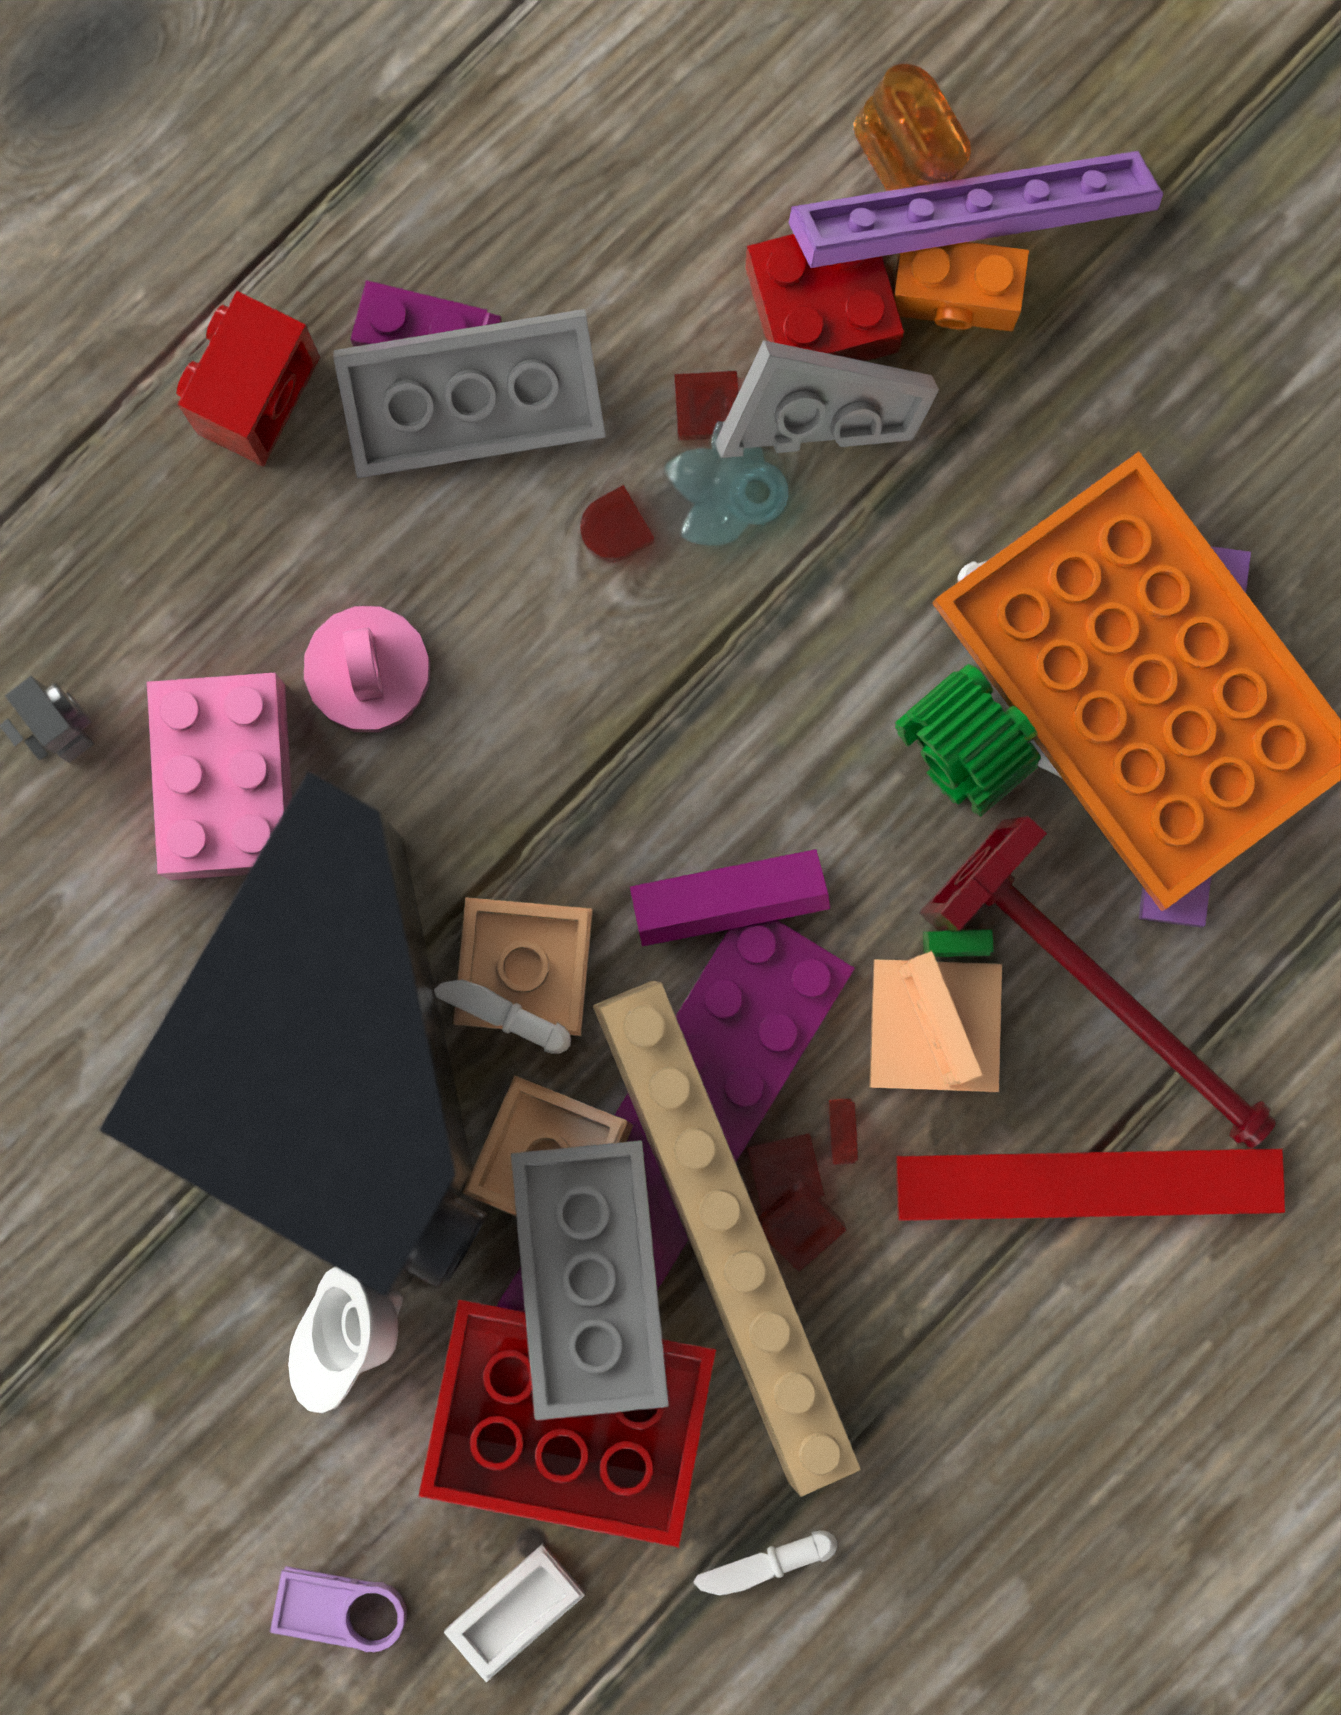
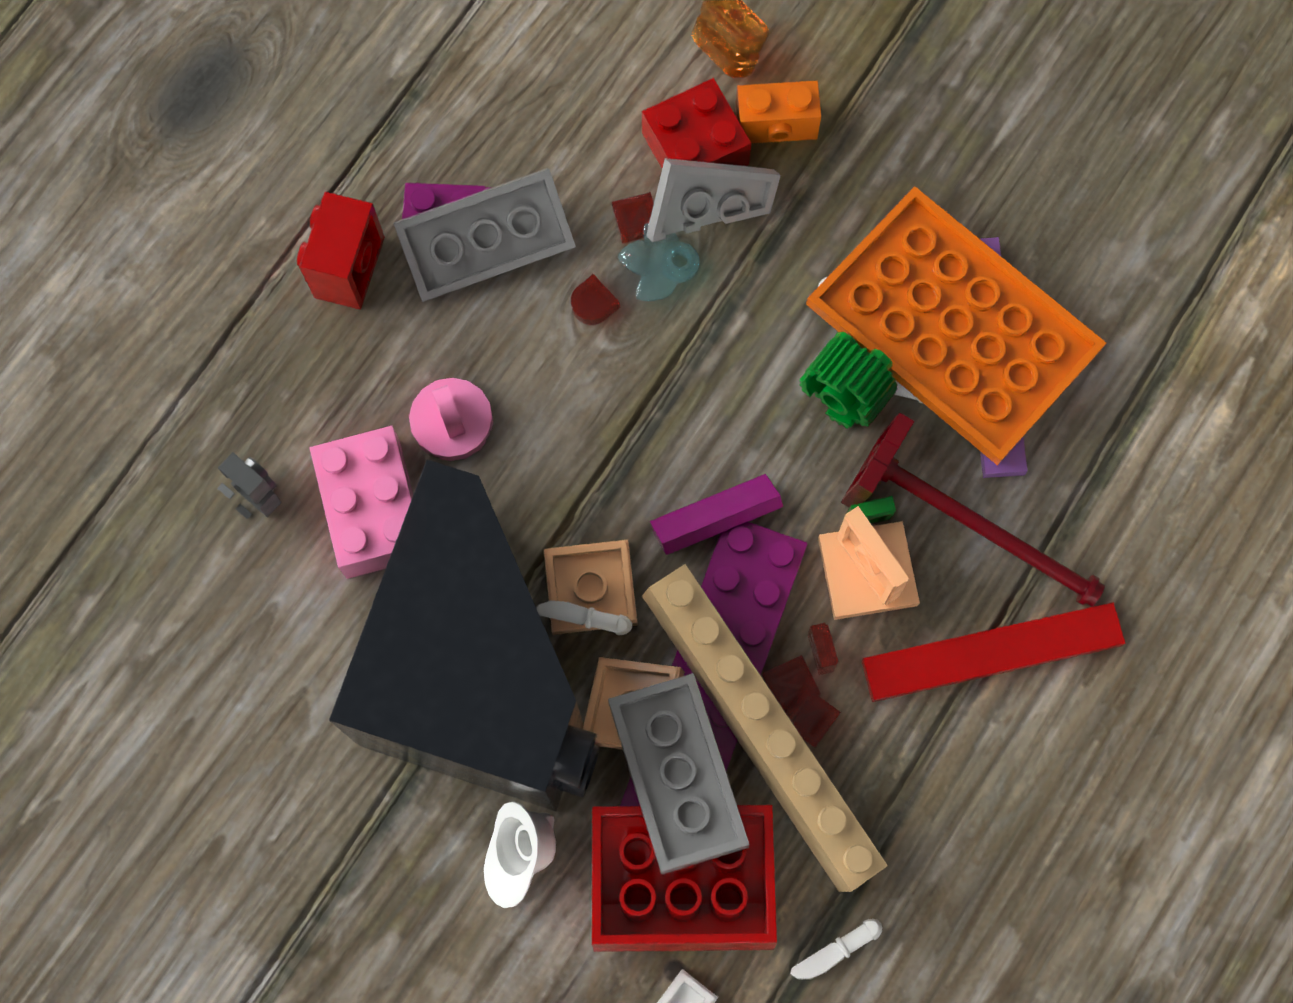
camera: 10 degrees left, 10 degrees down
medium lavender tile [789,151,1163,268] -> none

